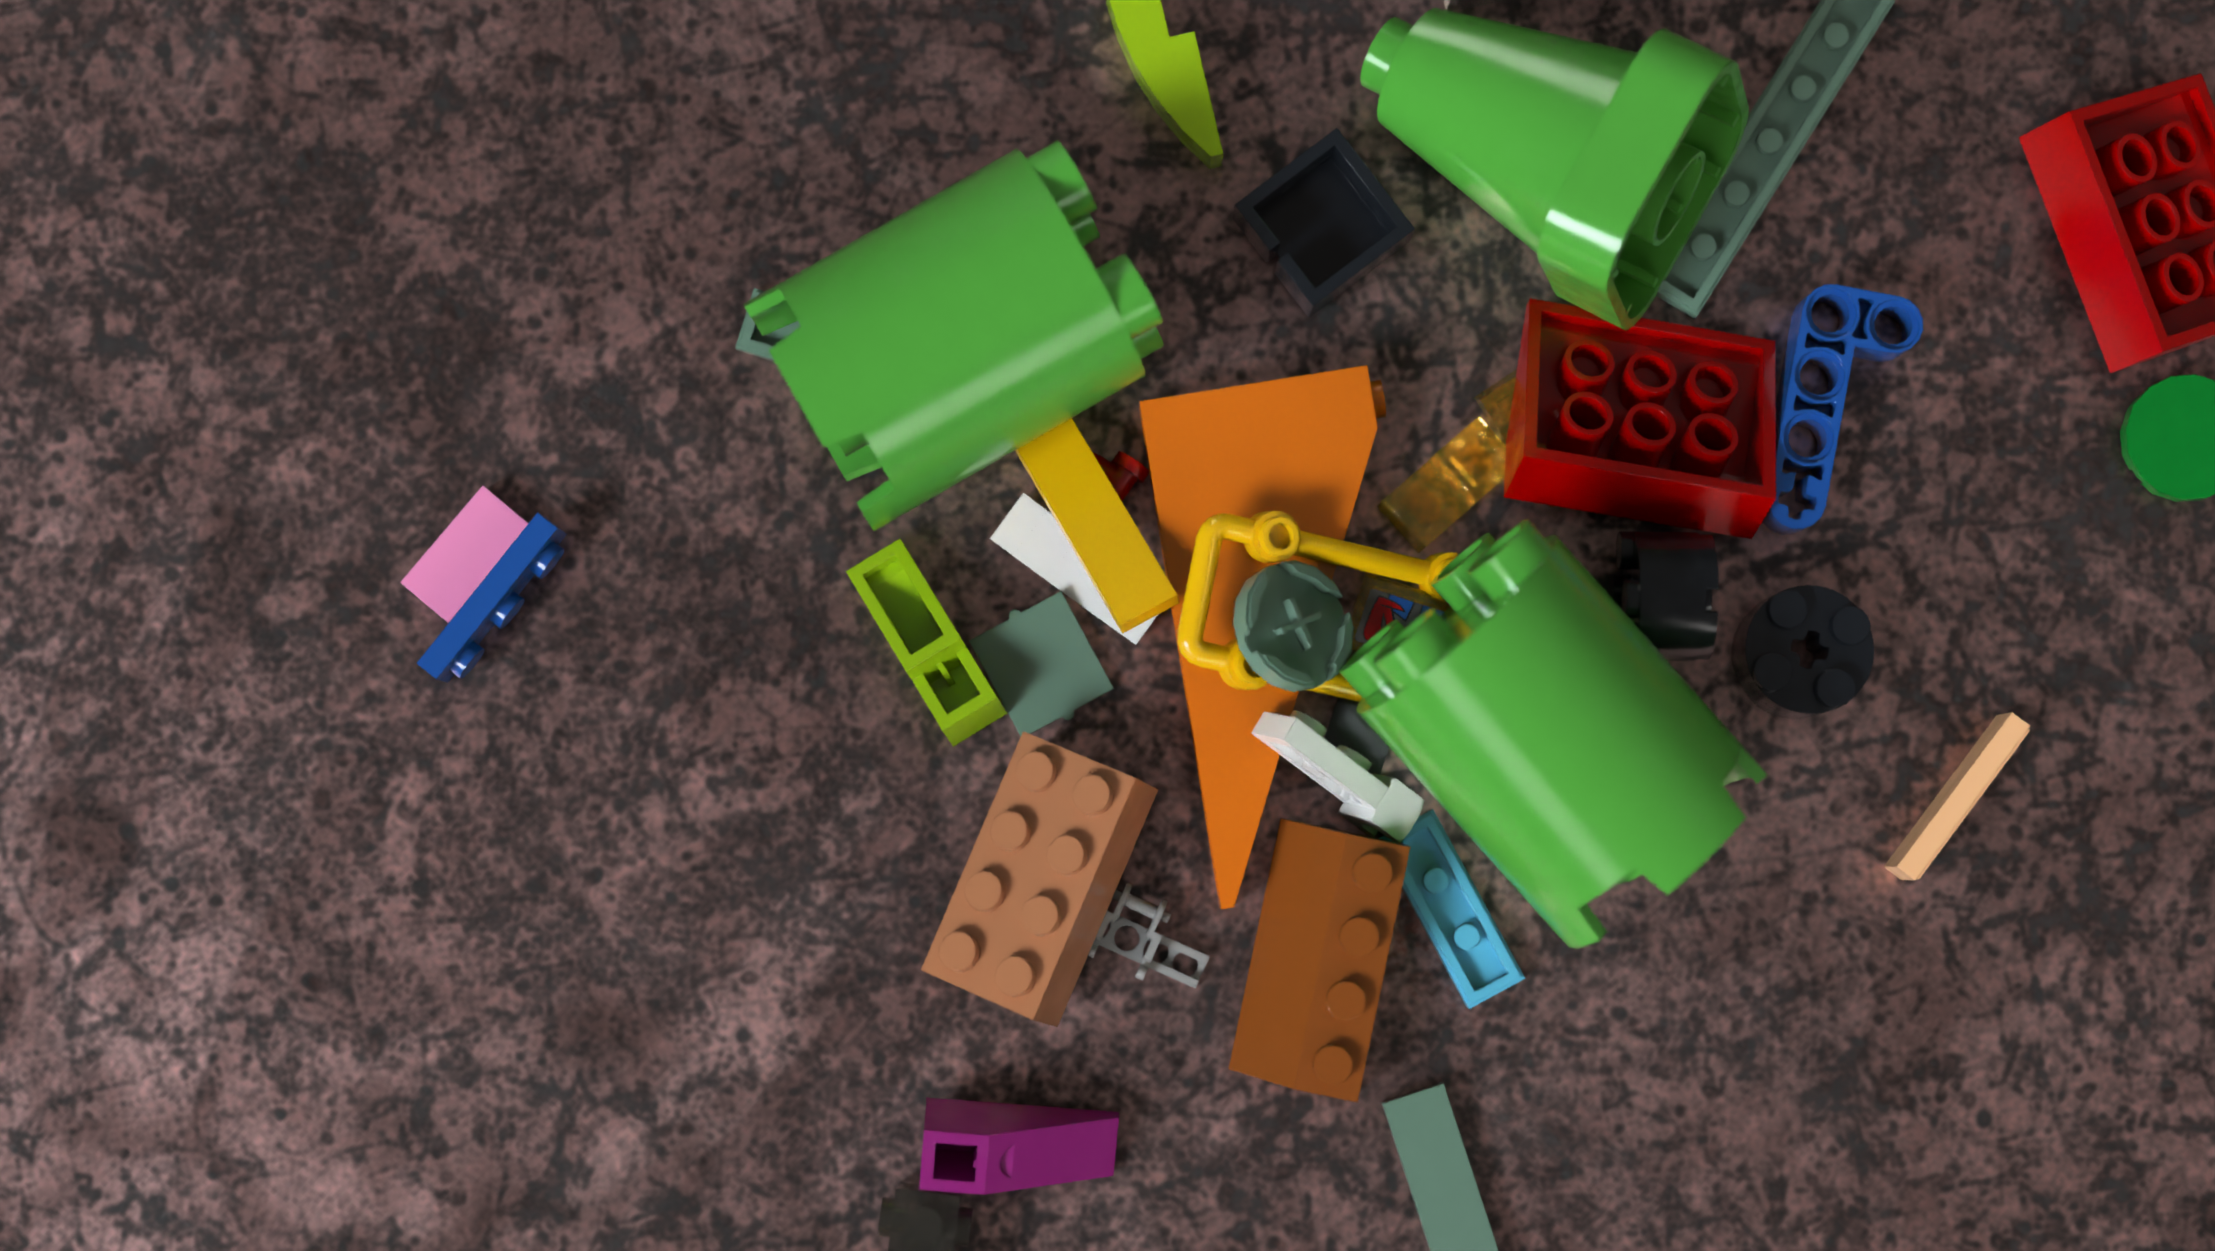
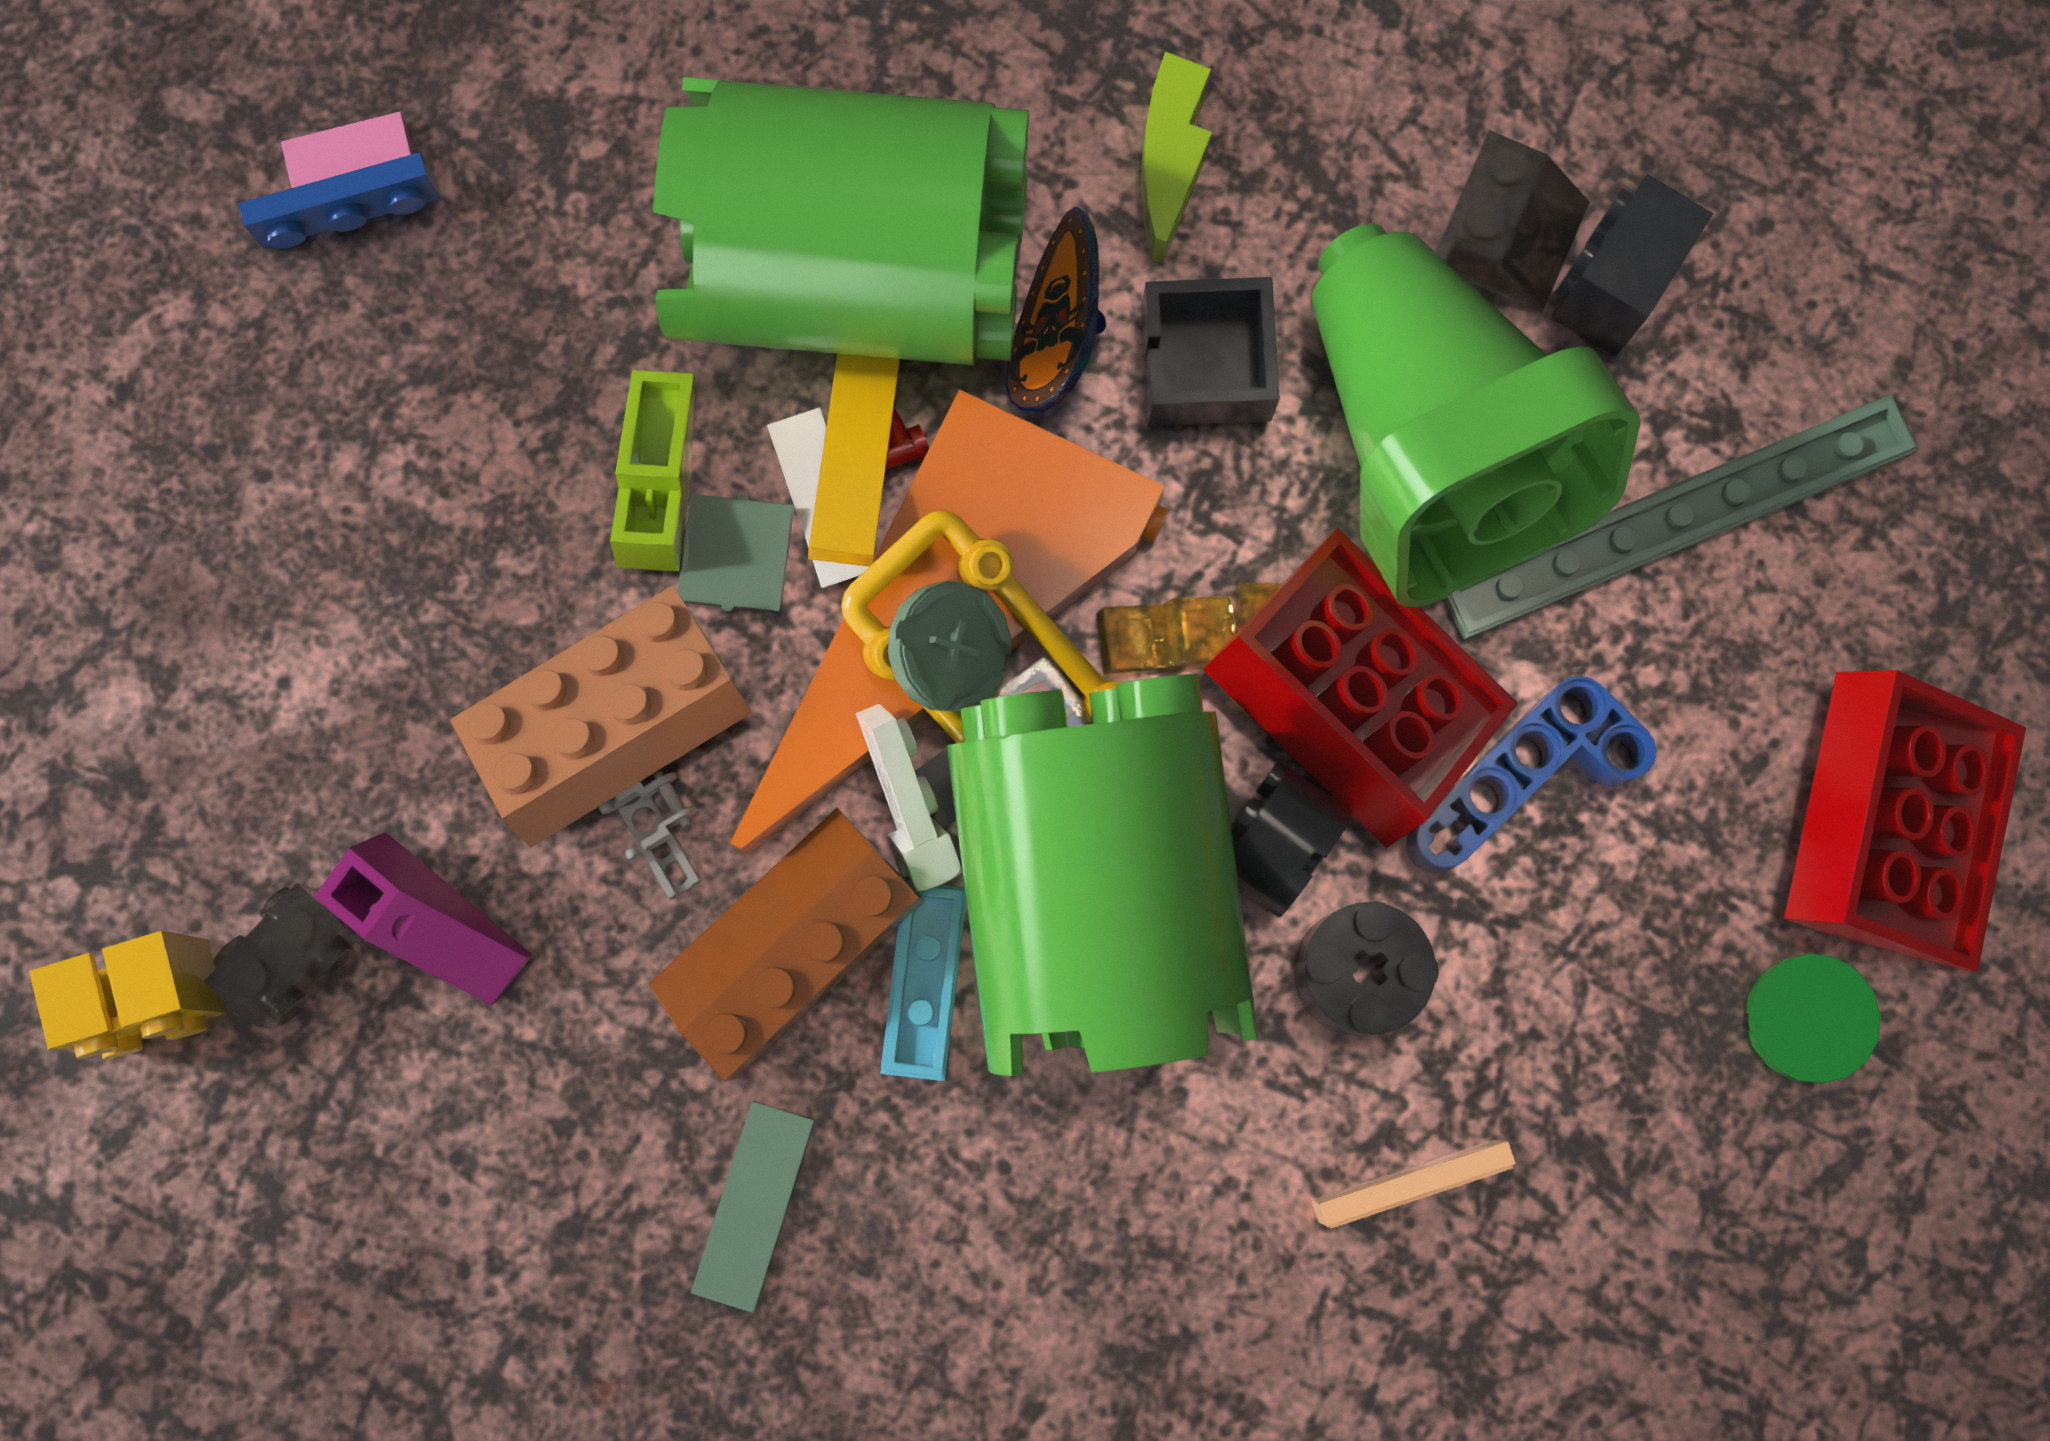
camera: 30 degrees right, 5 degrees down
none -> shield [1006,207,1106,414]

